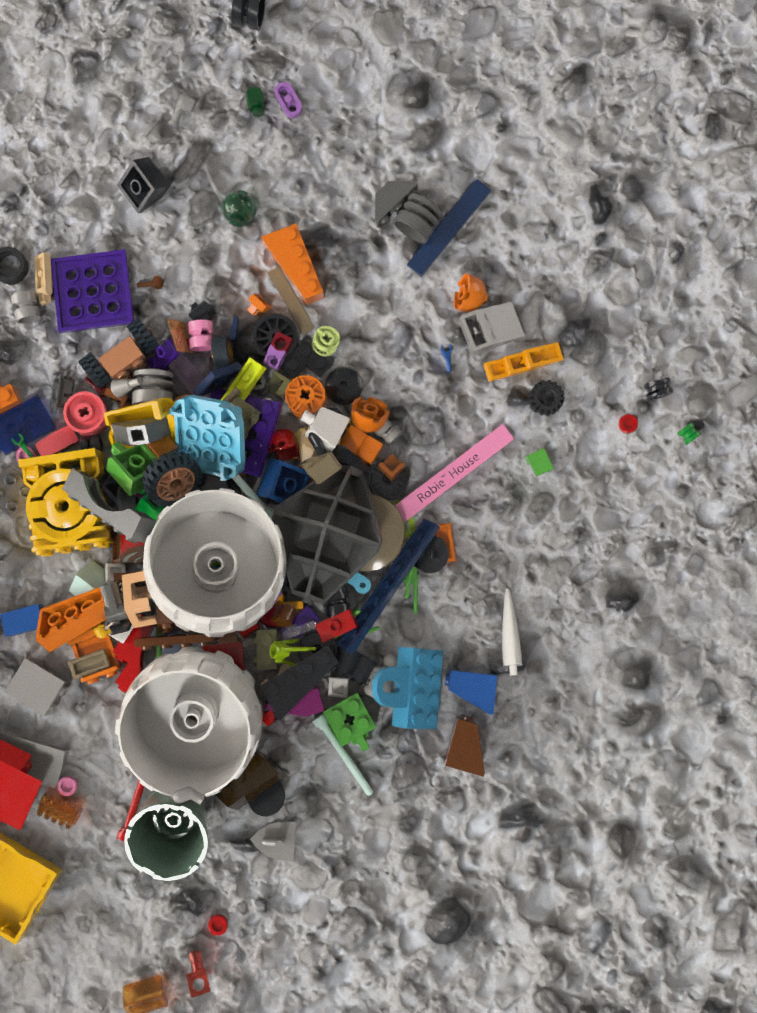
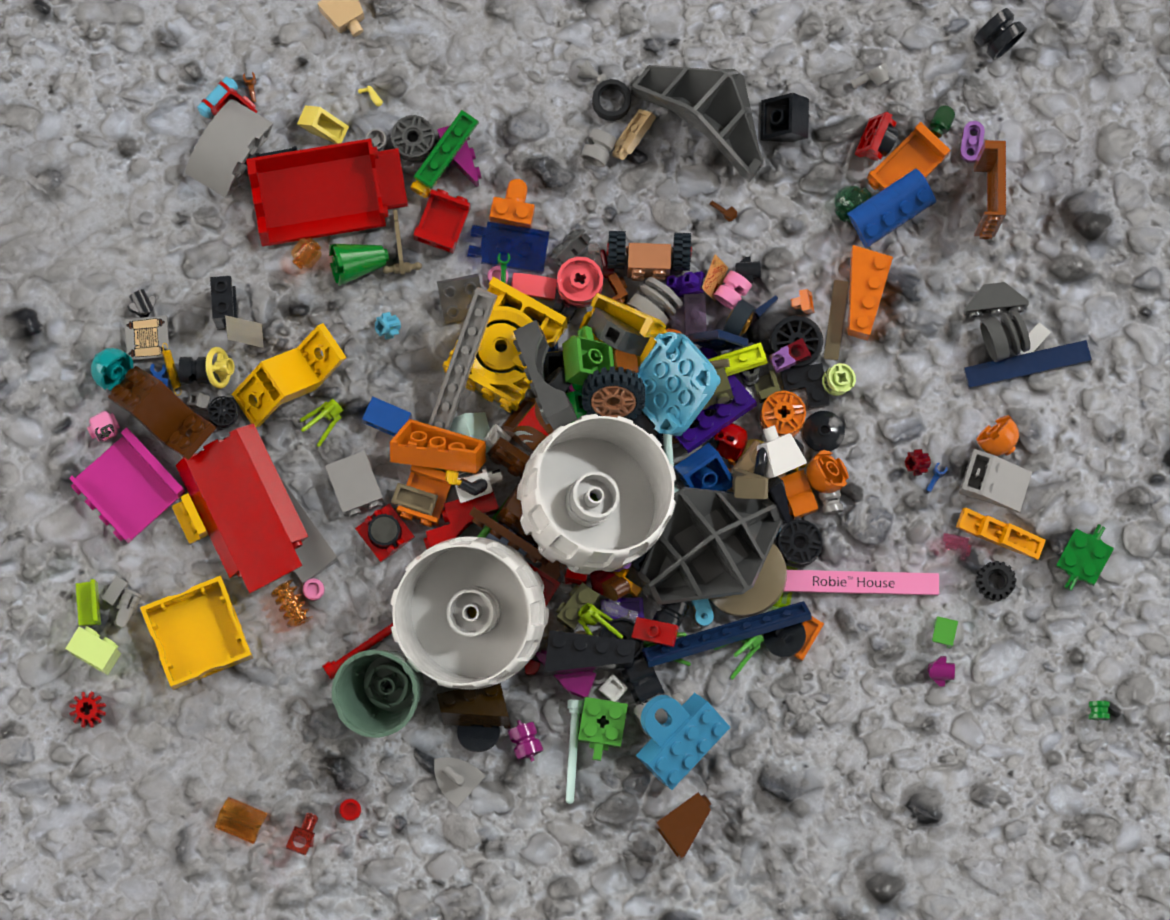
camera: 30 degrees right, 5 degrees down
dark purple piece [51,249,134,334] -> none
dark grey piece [100,581,128,623] -> none
light grey cone [111,377,143,398] -> none
light nougat panel [122,571,157,628] -> none
light grey arm [173,786,205,805] -> none
dark orange panel [378,454,406,481] -> none
blue slope [445,670,497,715] -> none
white piece [502,588,522,676] -> none
red tile [618,414,638,434] -> none
black wheel [644,377,674,400] -> none
none -> piece [355,503,415,563]
none -> light grey tile [428,287,498,431]
none -> magenta wheel [507,720,544,762]
none -> clear hand [588,244,602,271]
none -> dark grey panel [631,65,764,182]
none -> blue container [847,169,936,248]
none -> red piece [855,112,898,161]
none -> orange panel [867,122,951,192]
none -> dark red gear [905,449,931,476]
none -> magenta piece [928,656,955,686]
none -> clear pink bracket [940,533,972,561]
none -> dark orange panel [974,140,1006,240]
none -> white sticker [1020,322,1051,354]
none -> green plate [1056,524,1114,591]

